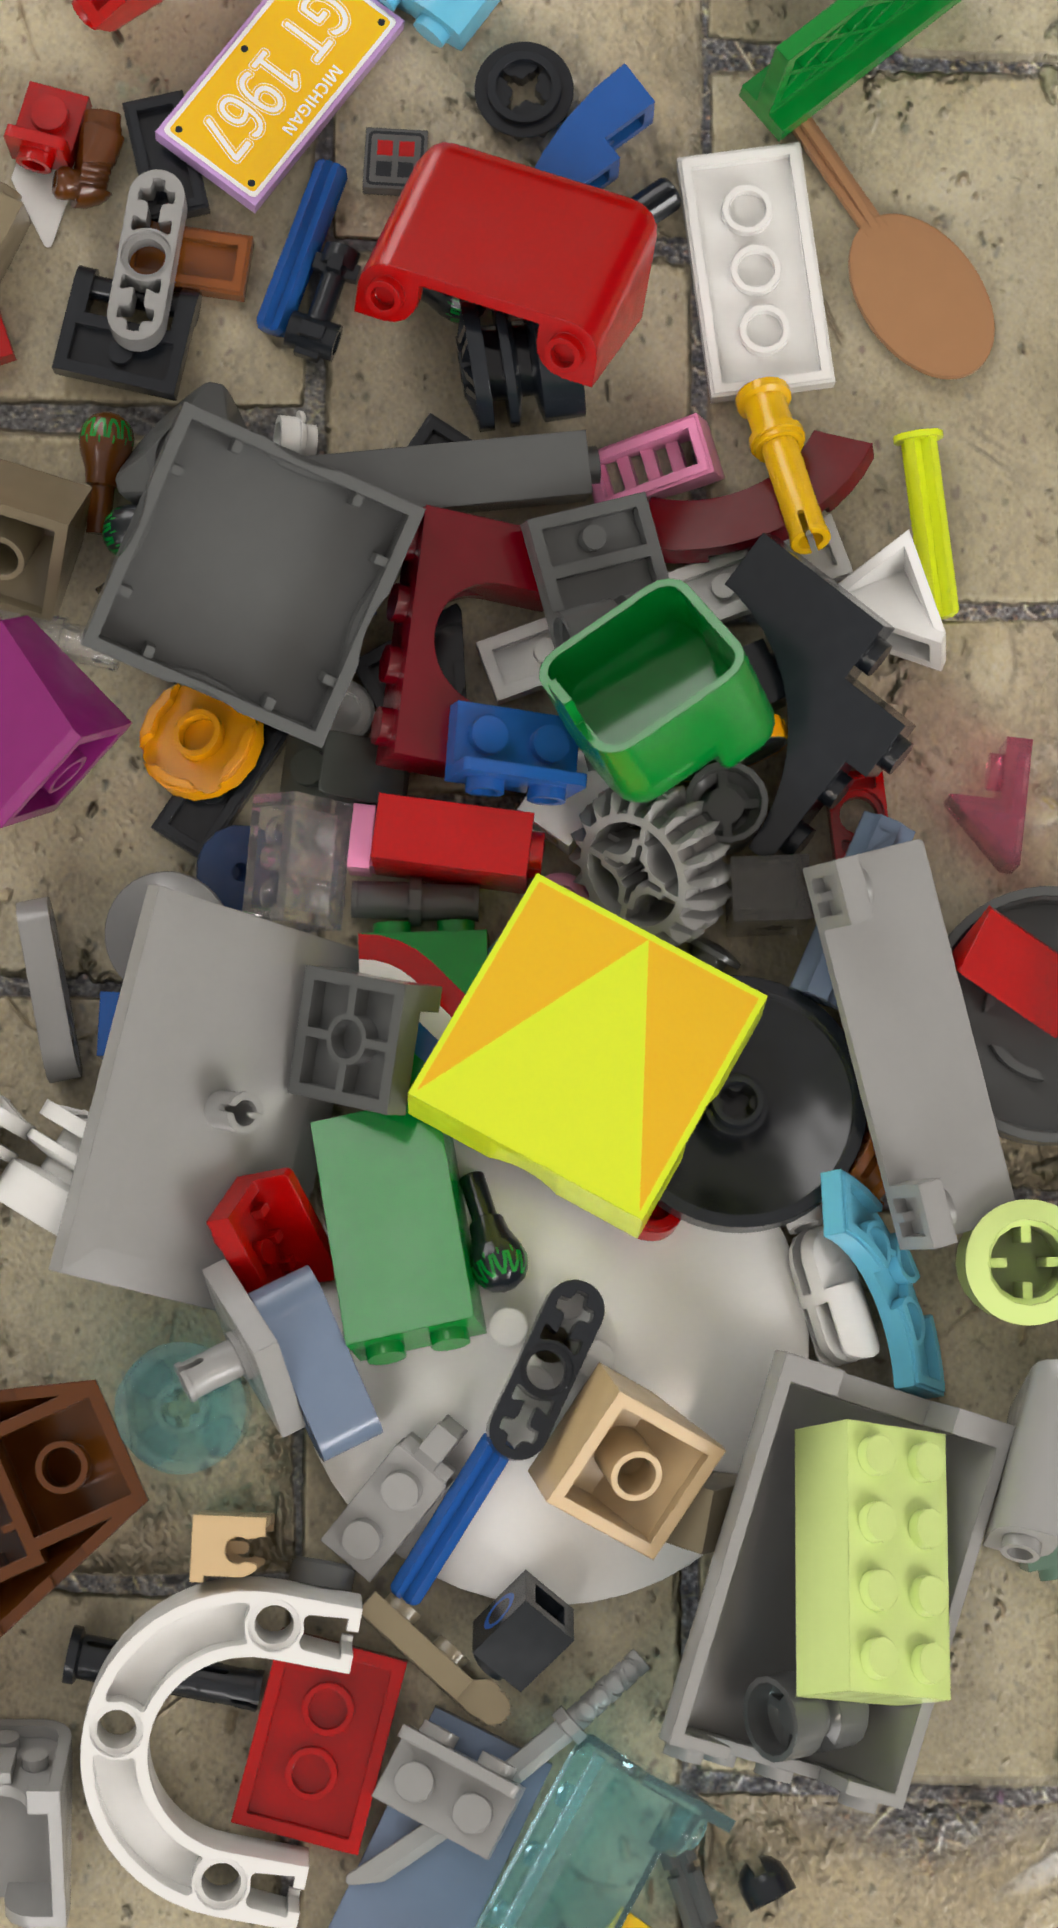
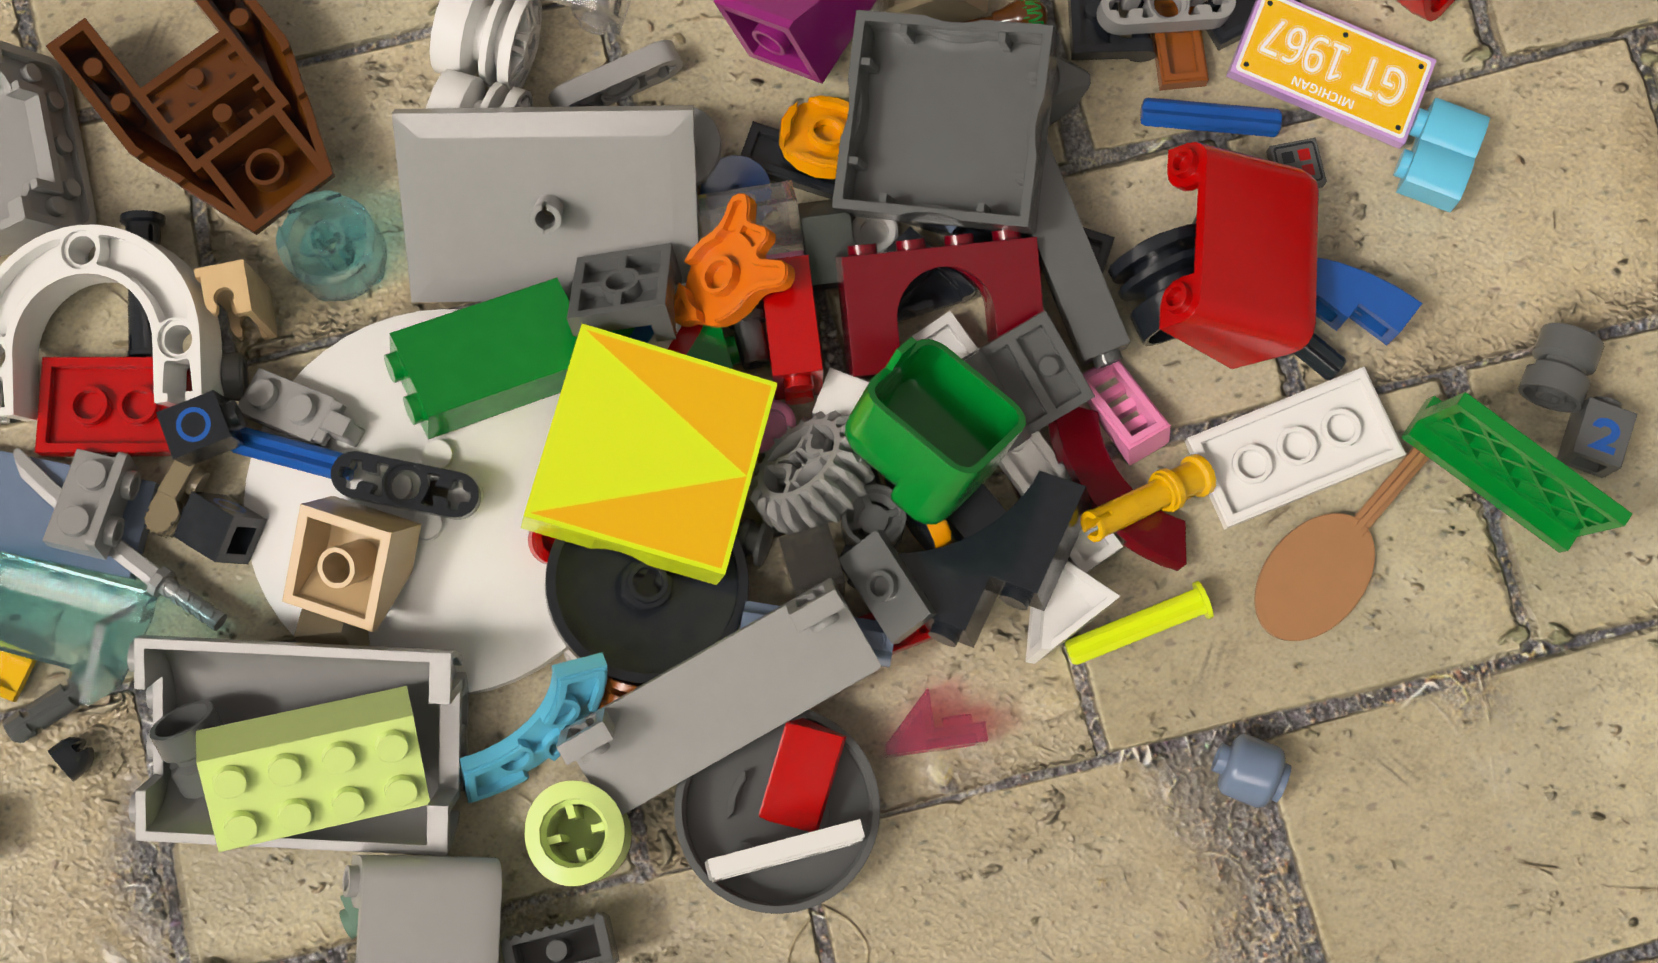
camera: 75 degrees right, 5 degrees down
light grey tile [173,1259,306,1438] -> none
red bracket [206,1167,335,1293] -> none
sand blue beam [247,1265,383,1462] -> none
white plate [273,410,318,456] -> none
black bar [283,241,362,363] -> none
blue bracket [444,700,587,806] -> none
black piece [459,1171,528,1292] -> none
black gear [474,42,574,142] -> none
white arm [788,1226,880,1367] -> none
none -> black brick [156,390,246,467]
none -> orange tile [674,193,795,328]
none -> dark grey plate [838,529,937,644]

